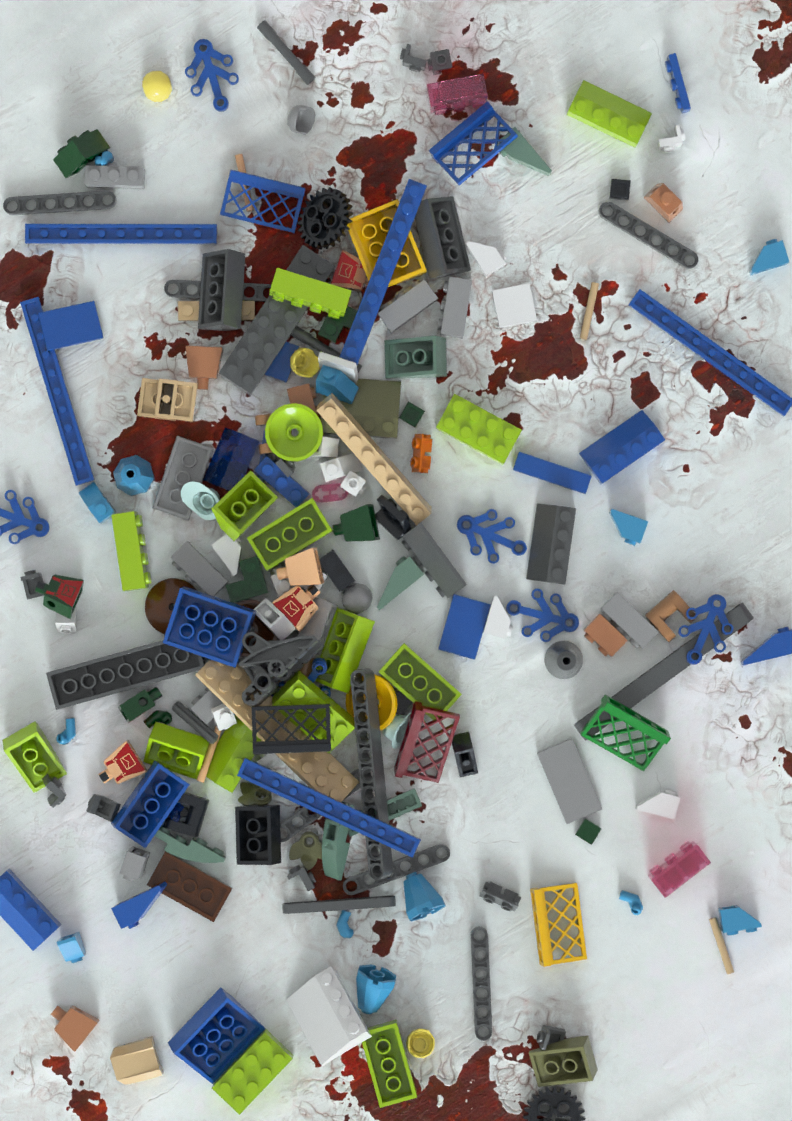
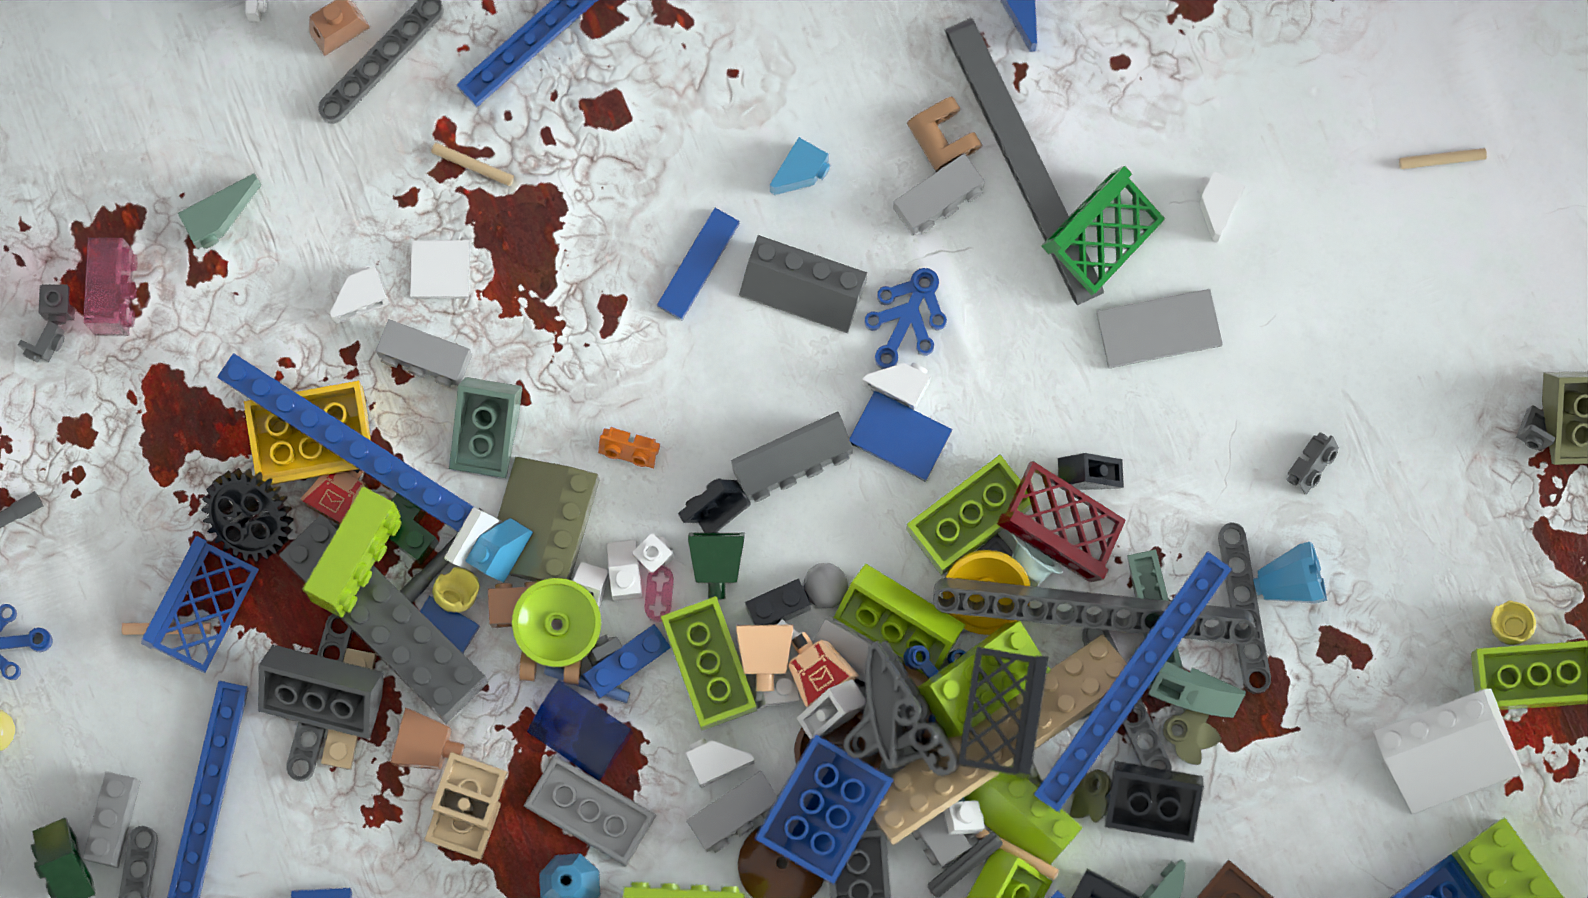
camera: 75 degrees left, 10 degrees down
dark azure arm [95,151,114,166] -> none
light aqua piece [181,481,221,520] -> none
lime slope [212,471,278,541] -> none
dark green brick [226,556,269,603] -> none
dark grey beam [282,896,396,914] -> none
light grey hair [287,105,315,135] -> none
dark grey bracket [287,865,317,891] -> none
tan brick [316,393,432,526] -> none
dark azure arm [336,910,354,938] -> none
dark azure cone [356,964,396,1014] -> none
sand green slope [377,556,424,610] -> none
light grey brick [378,279,438,334] -> none
dark green tile [399,401,425,428] -> none
dark grey slope [415,196,471,279] -> none
blue fence [429,101,518,186] -> none
lime brick [436,394,522,465] -> none
blue plant [457,509,527,564] -> none
dark grey beam [471,926,492,1041] -> none
yellow fence [530,883,587,967] -> none
dark grey cone [545,641,583,679] -> none
lime slope [567,80,652,148] -> none
dark green tile [575,818,602,845] -> none
blue slope [579,410,665,485] -> none
nougat brick [583,614,628,657] -> none
black tile [609,179,631,200] -> none
dark azure arm [619,890,643,915] -> none
clear pink brick [648,841,711,898] -> none
blue plant [678,594,733,665] -> none
dark azure slope [718,905,762,935] -> none

